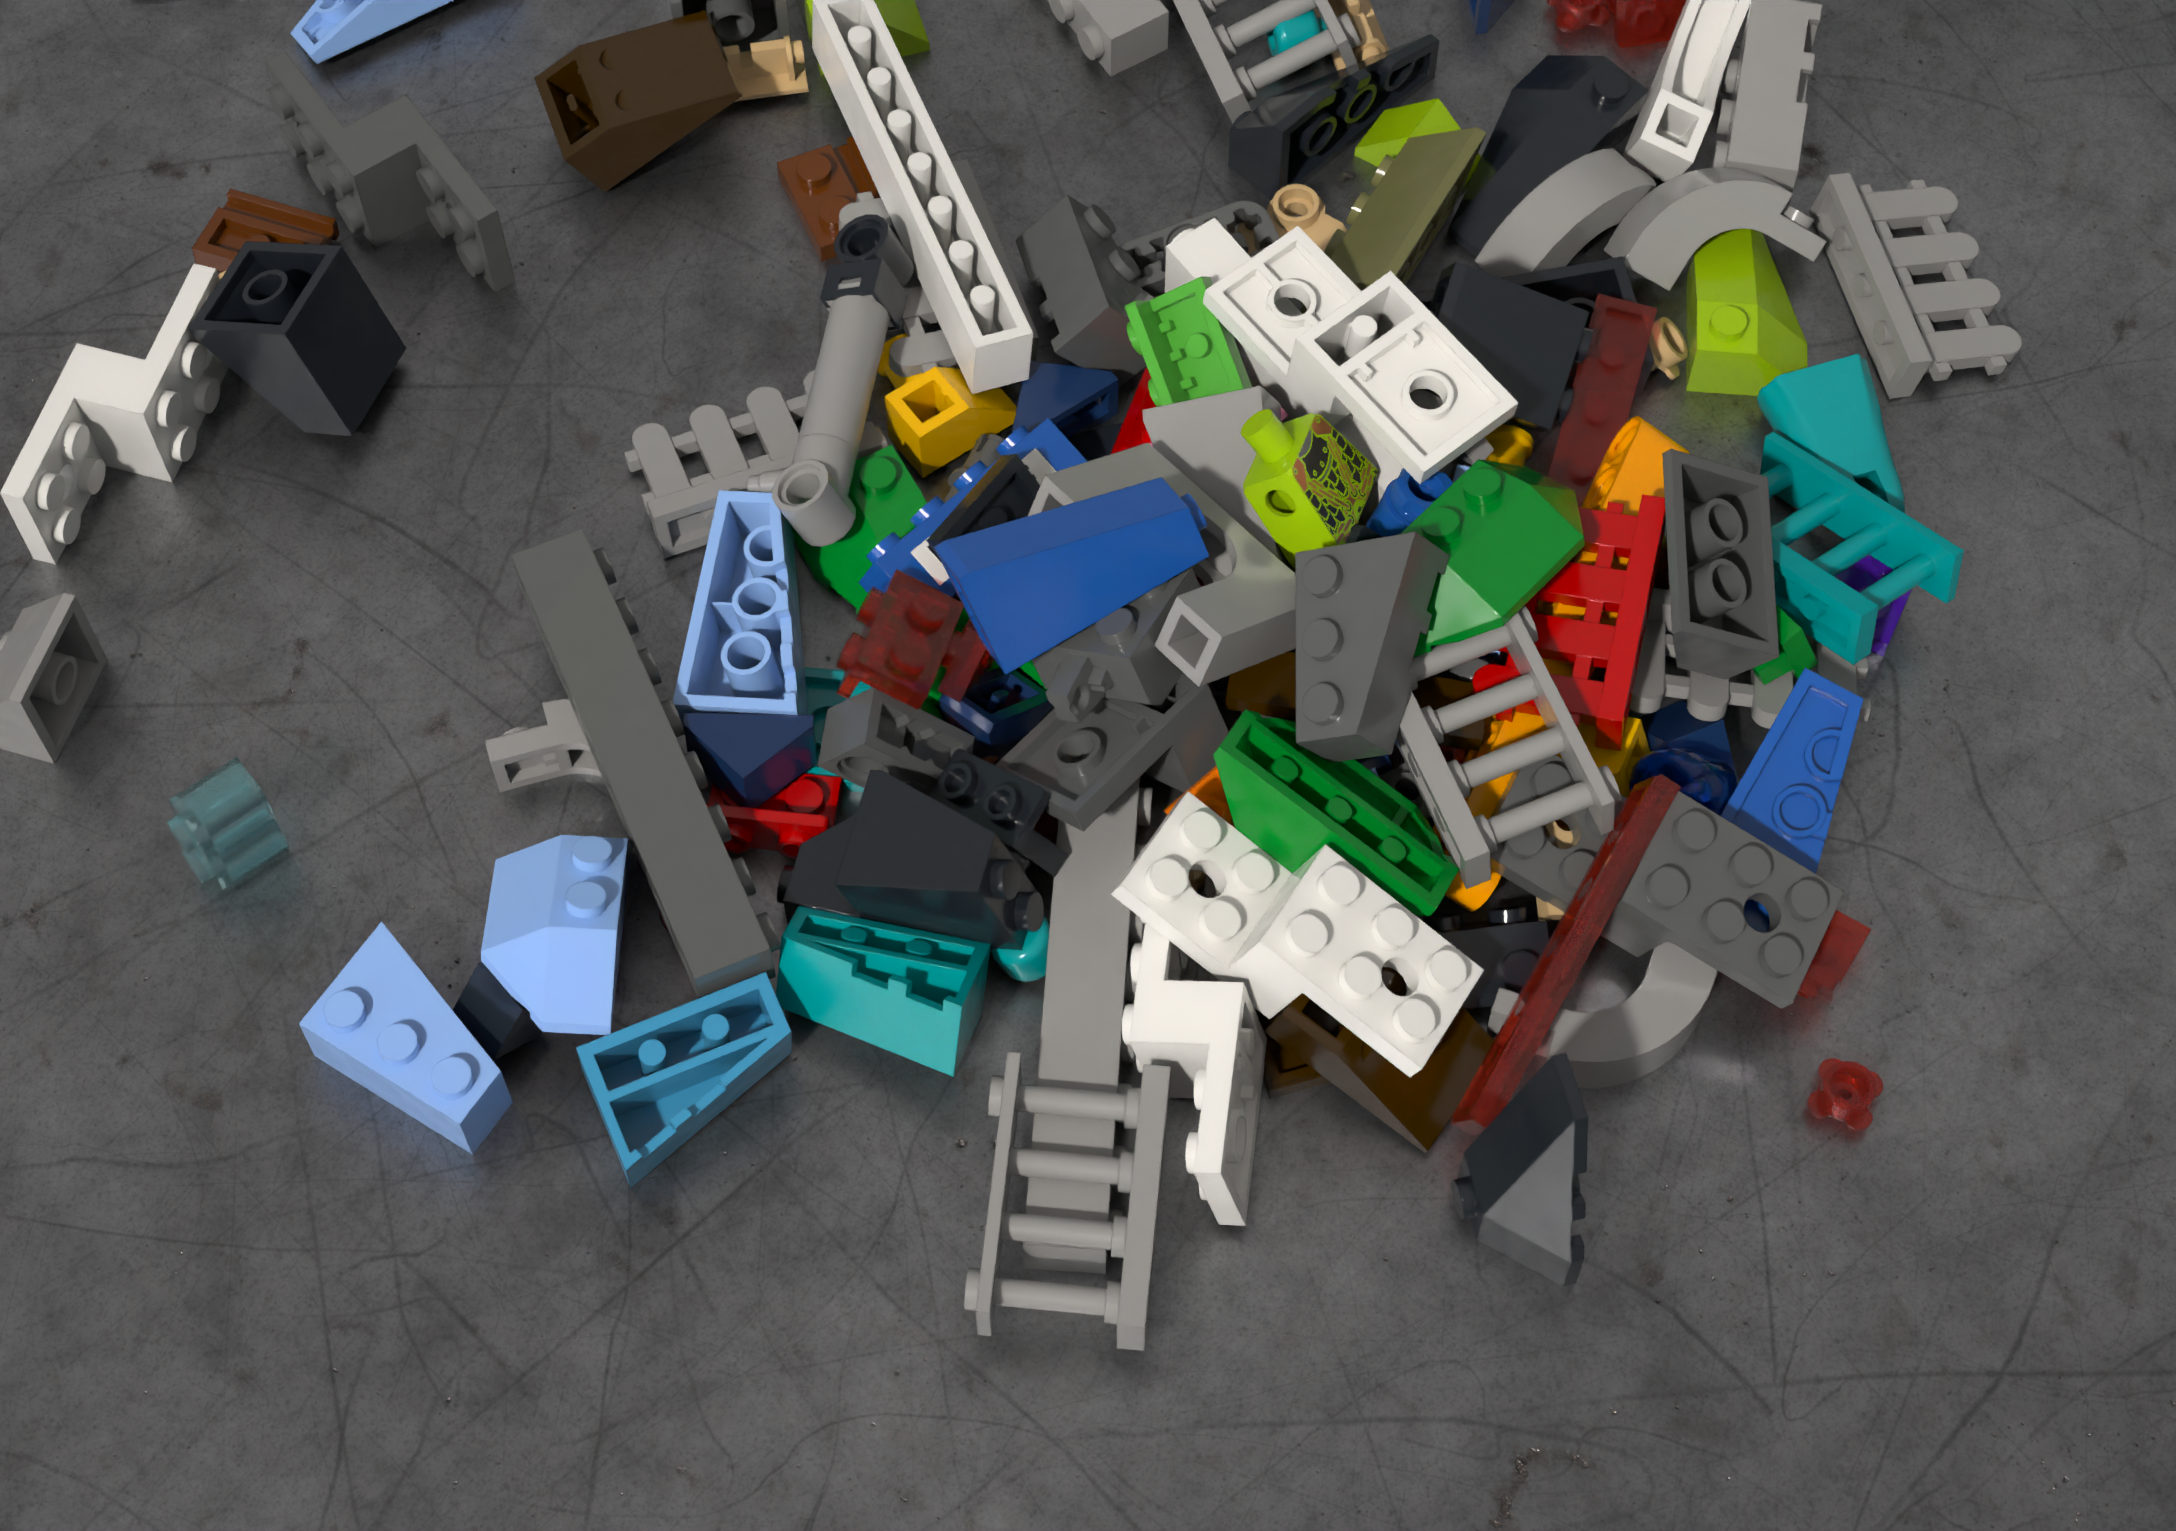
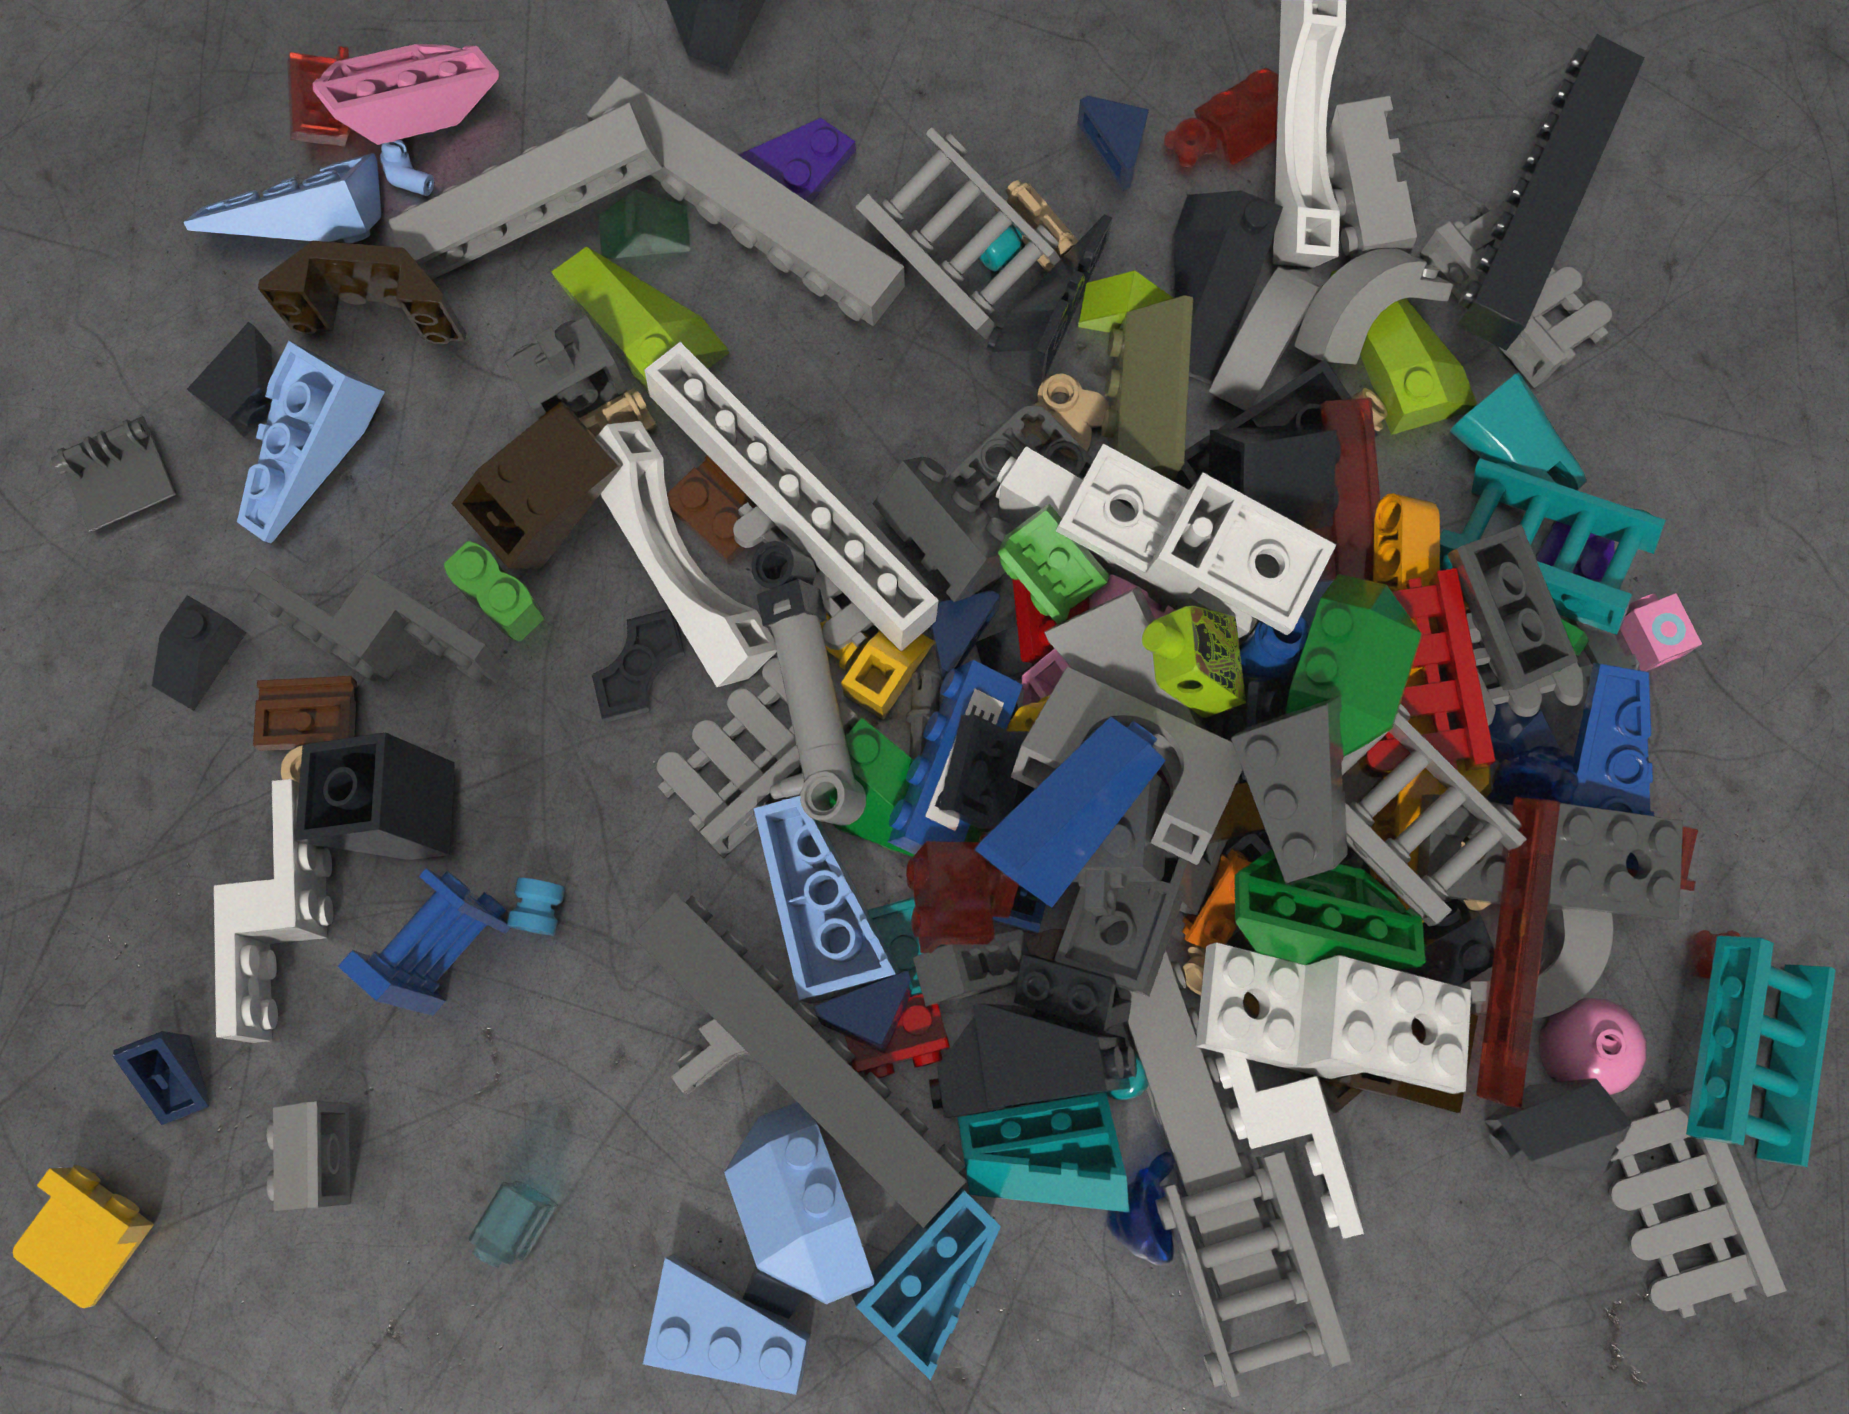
camera: 20 degrees left, 15 degrees up
none -> black slope [152,595,247,711]
none -> blue fence [338,868,511,1016]
none -> bright green brick [444,541,545,641]
none -> dark azure wheel [506,877,565,936]
none -> black tile [592,609,685,723]
none -> white arch [596,421,777,687]
none -> clear blue hat [1107,1151,1176,1266]
none -> black brick [1456,34,1645,350]
none -> bright pink cylinder [1539,998,1647,1095]
none -> light grey fence [1609,1089,1787,1318]
none -> bright pink brick [1620,593,1702,672]
none -> teal fence [1686,936,1836,1167]

